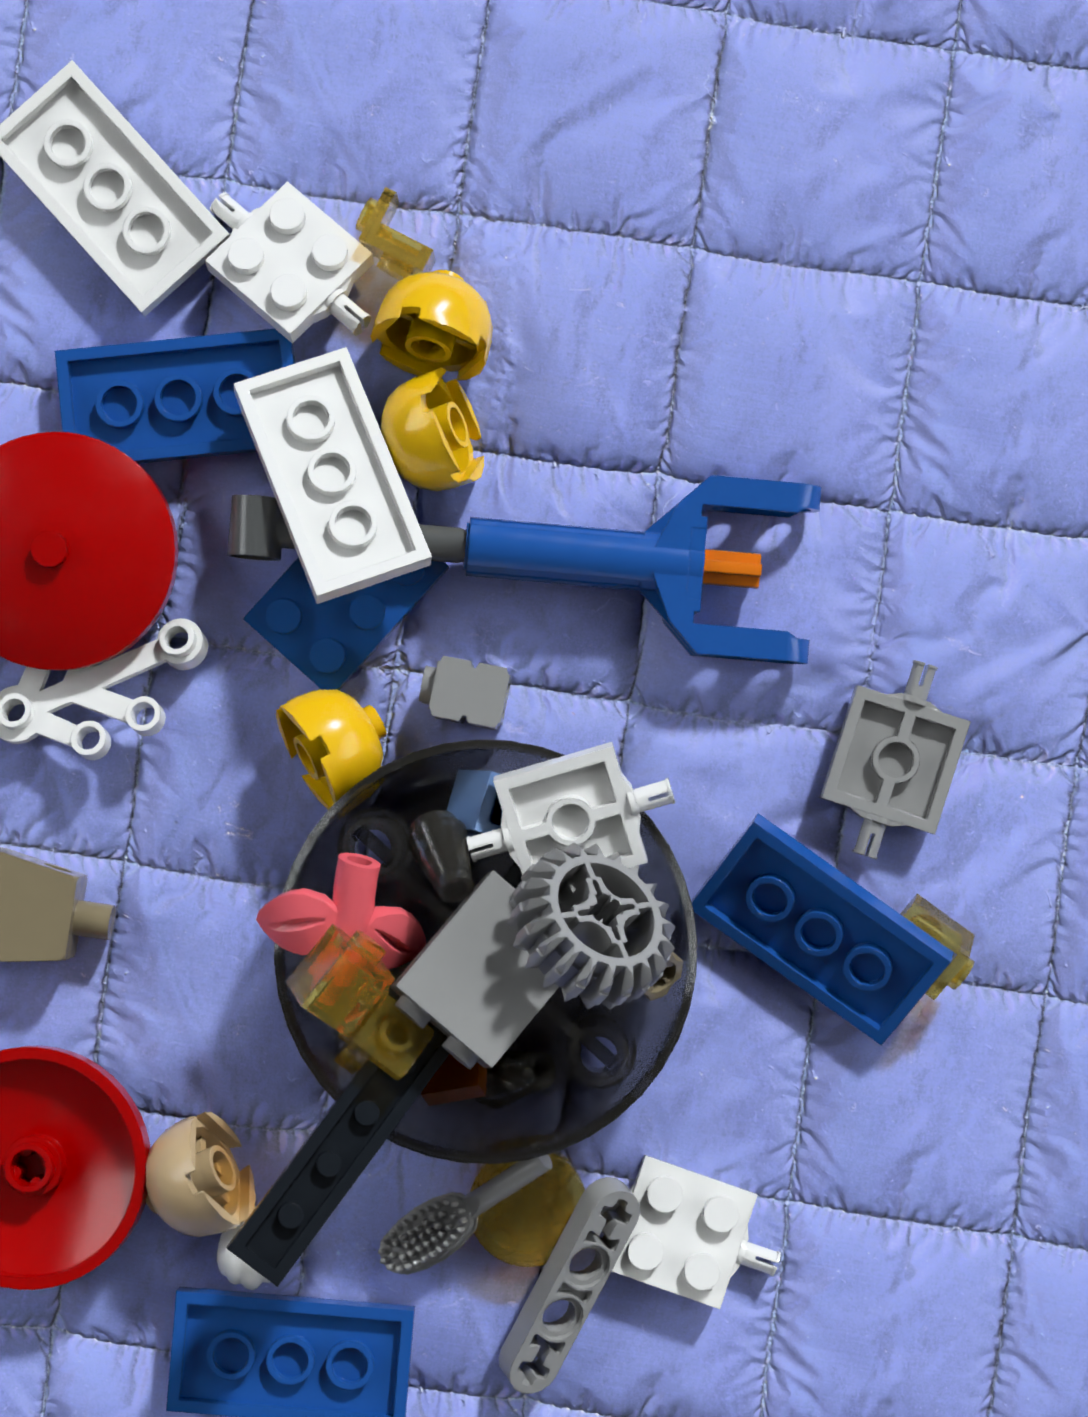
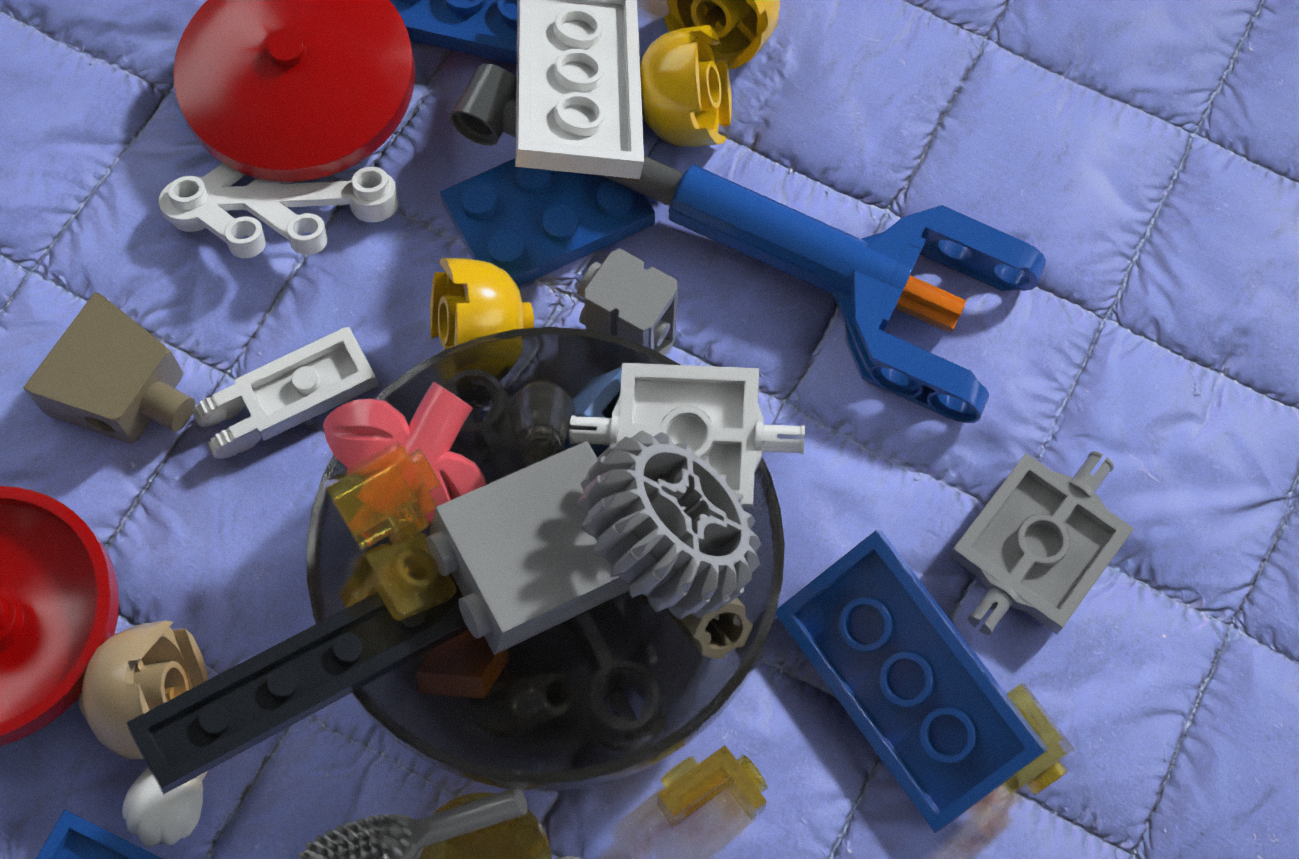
camera: 20 degrees right, 20 degrees down
none -> white hinge [193,327,379,460]
none -> clear yellow bracket [657,745,768,828]

